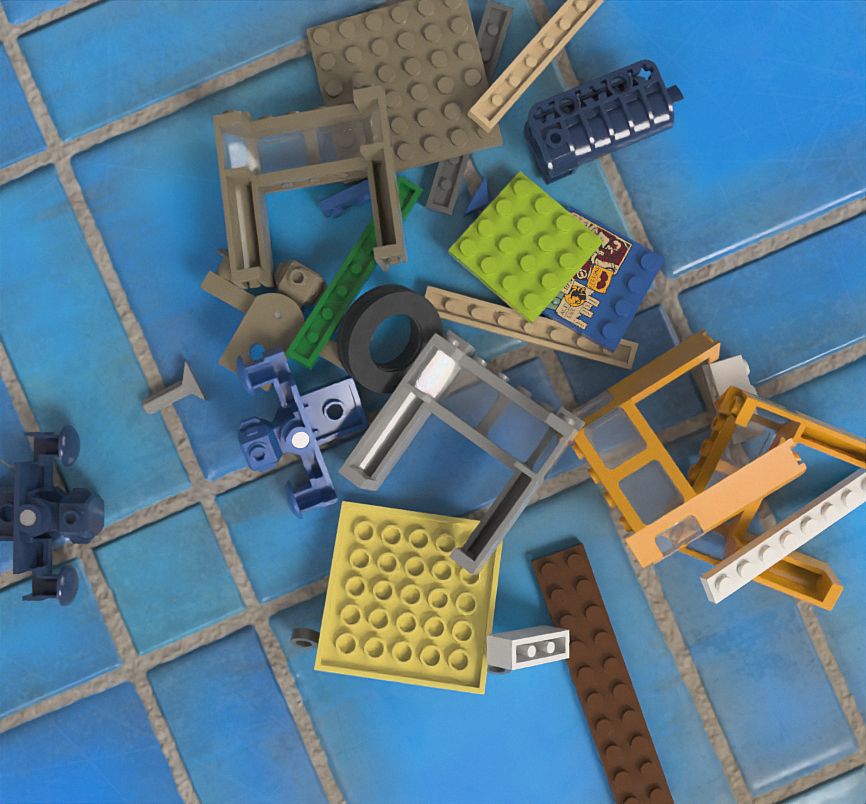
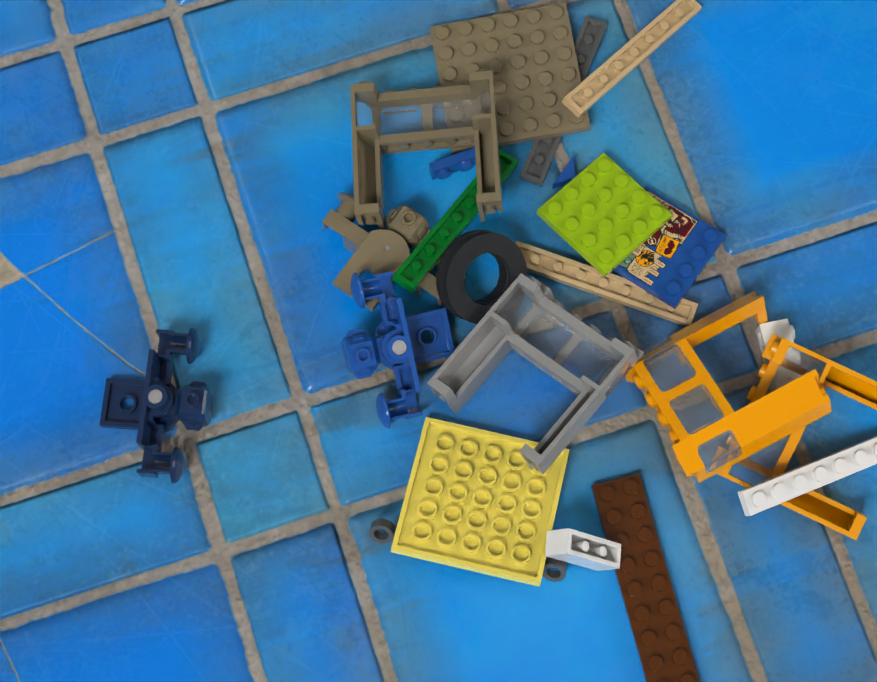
camera: 10 degrees right, 15 degrees down
light grey piece [142,361,209,414] -> none
dark blue piece [523,59,684,185] -> none

